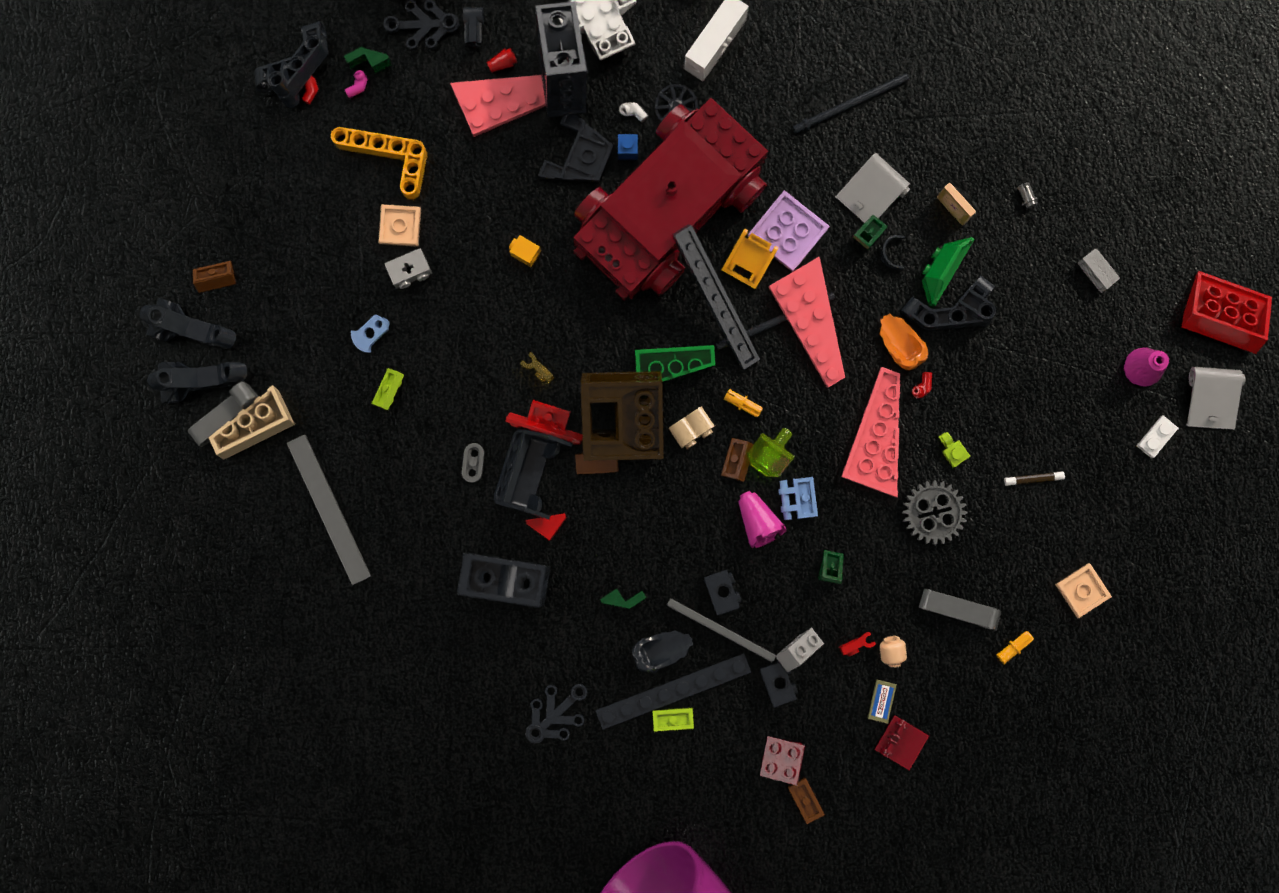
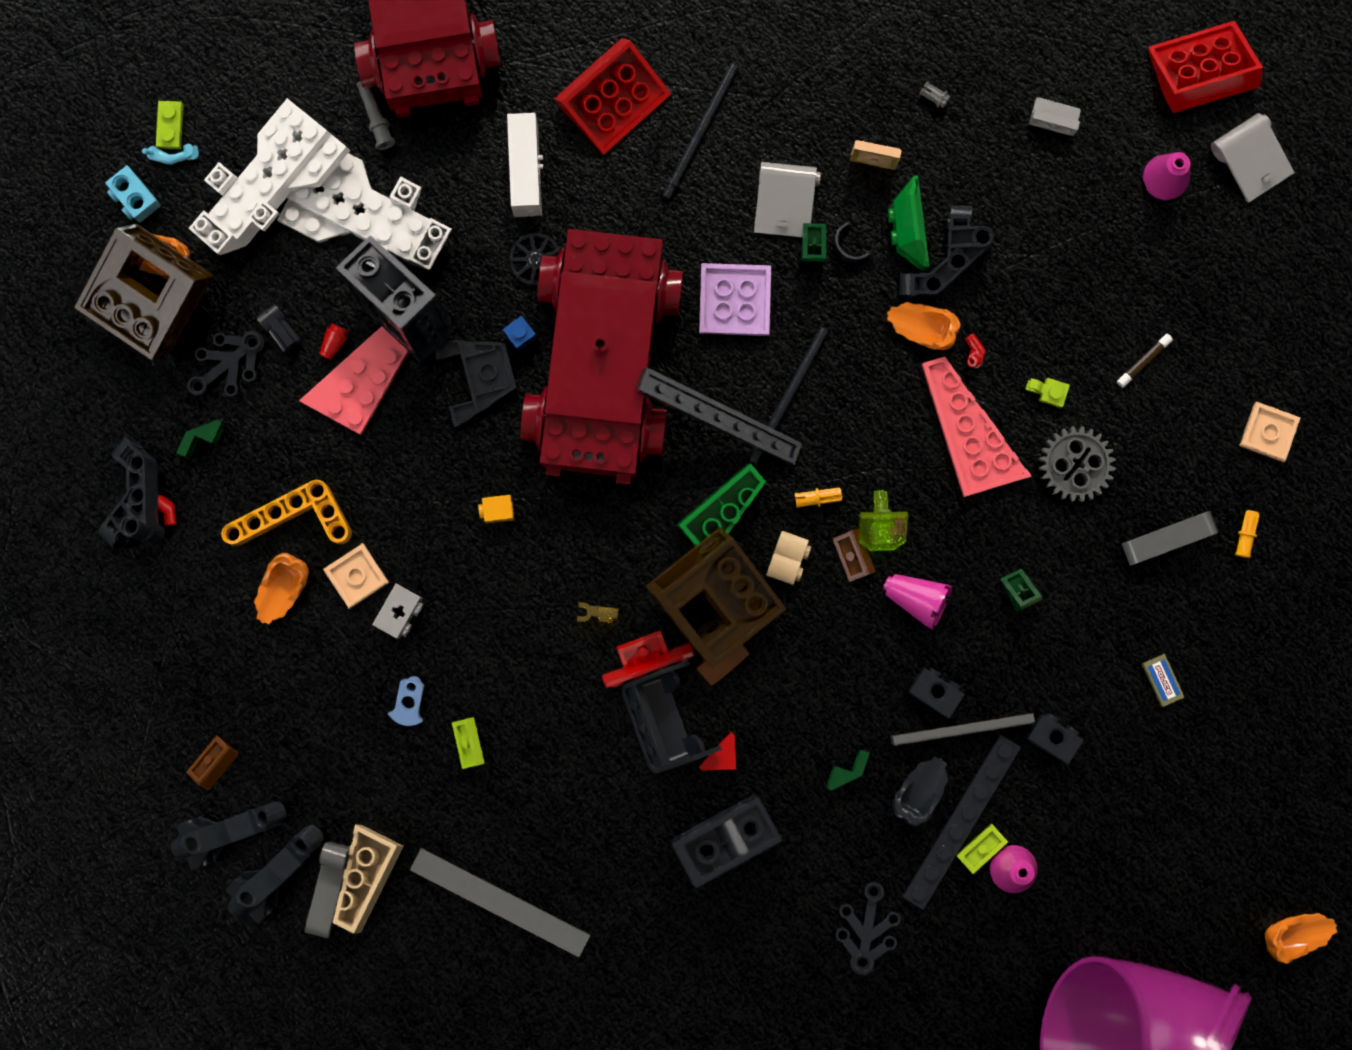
camera: 40 degrees left, 0 degrees up
dark pink arm [345,71,367,98] -> none
dark grey plate [462,443,485,483] -> none
white arm [619,103,648,122] -> none
light orange container [722,229,778,289] -> none
hinge [760,736,805,785] -> none
coral wing [769,257,845,388] -> none
light grey brick [775,628,824,672] -> none
medium blue plate [778,477,818,520] -> none
reddish brown plate [788,778,825,824] -> none
red plate [839,632,876,657] -> none
dark red hinge [875,715,929,770] -> none
light nougat head [880,636,907,667] -> none
white plate [1137,416,1178,458] -> none
none -> orange hair [254,553,309,624]
none -> red slope [554,38,671,155]
none -> dark pink cone [990,845,1038,893]

